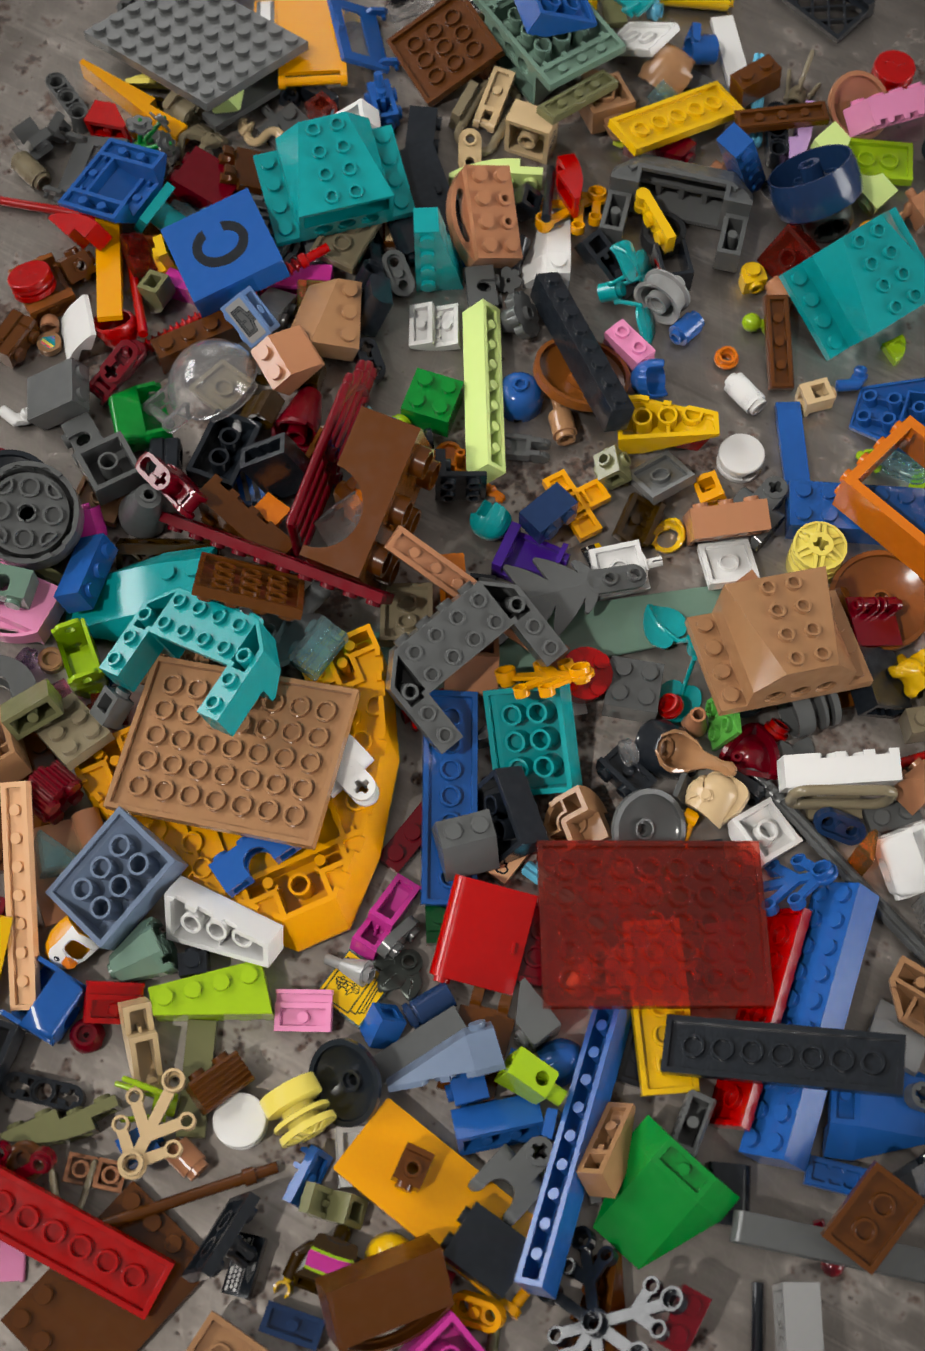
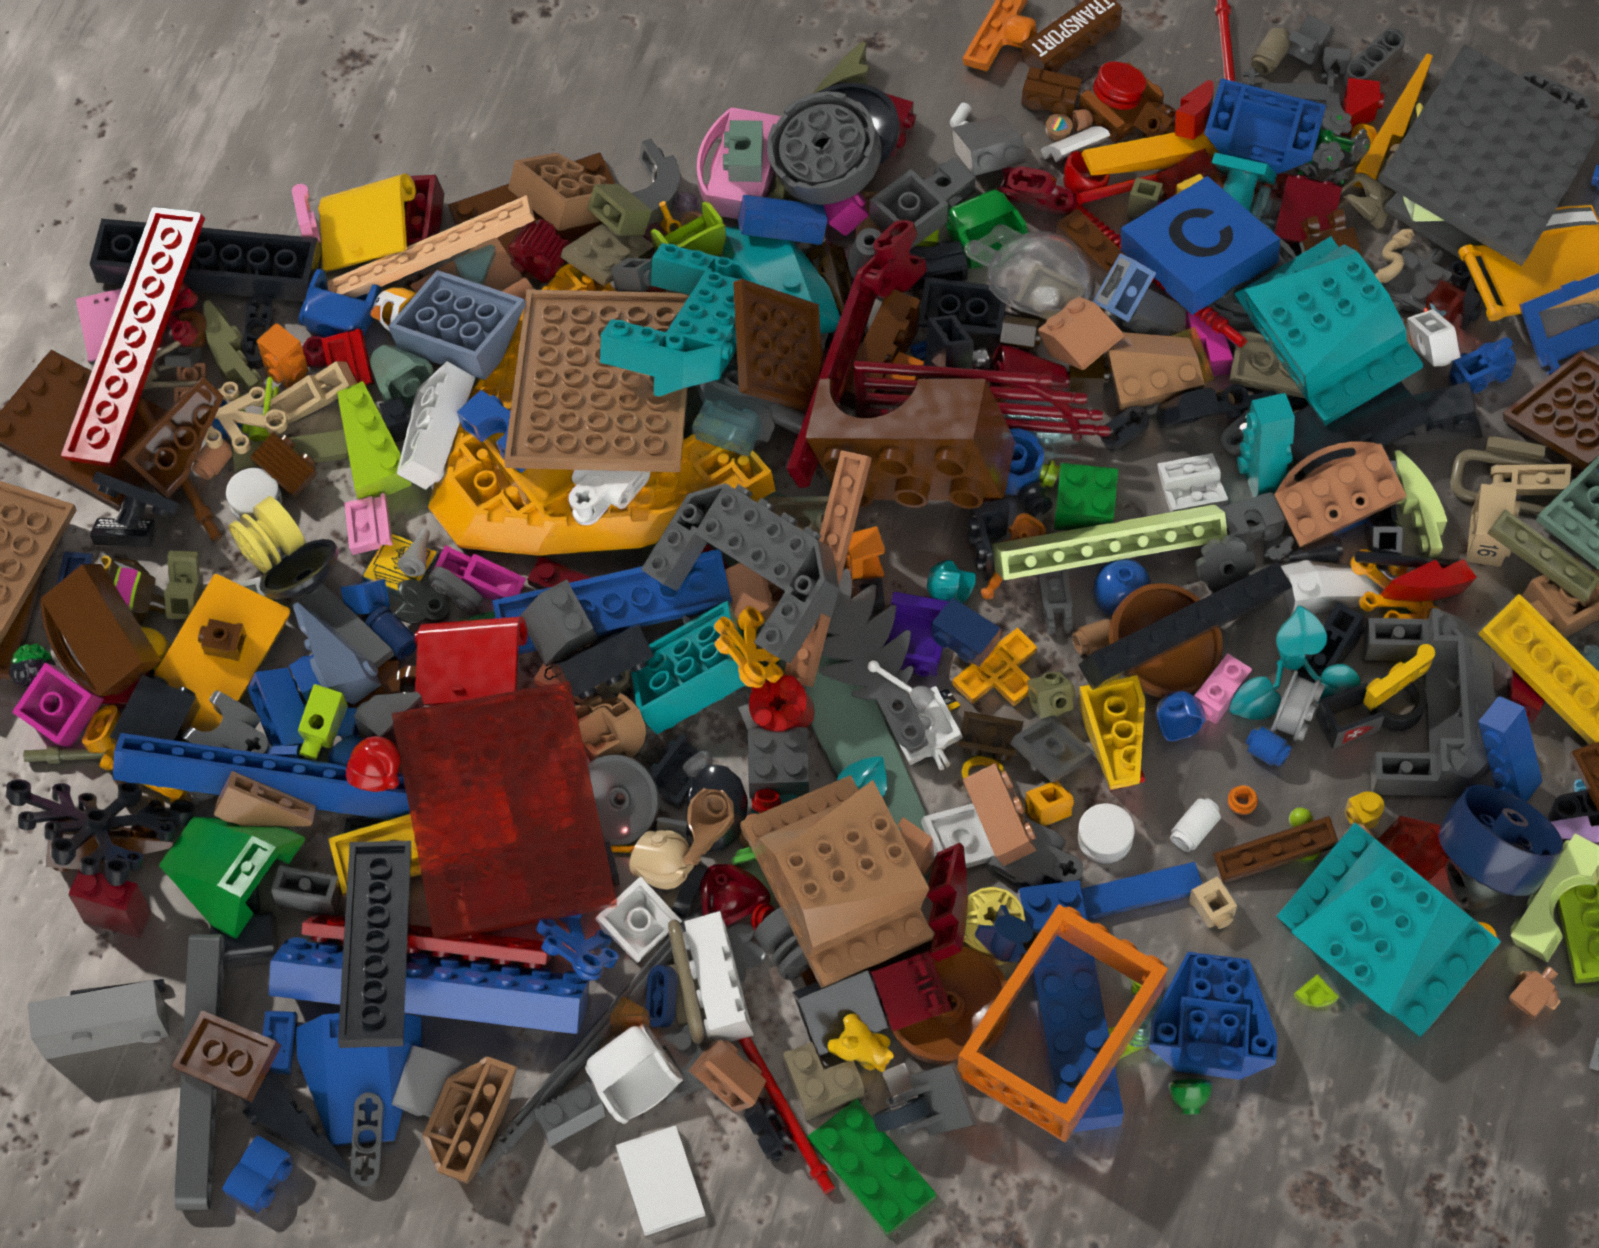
camera: 80 degrees right, 5 degrees down
blue plate [282,1145,334,1209] -> none
tan plate [458,128,482,169] -> none
blue arm [836,365,868,392] -> none
none -> reddish brown wedge [119,377,224,499]
none -> dark grey tile [164,346,202,368]
none -> orange brick [257,323,309,388]
none -> red piece [346,736,401,792]
none -> light orange hand [659,201,681,234]
none -> hinge [868,660,935,712]
none -> dark red slope [926,842,968,962]
none -> dark blue piece [975,905,1042,963]

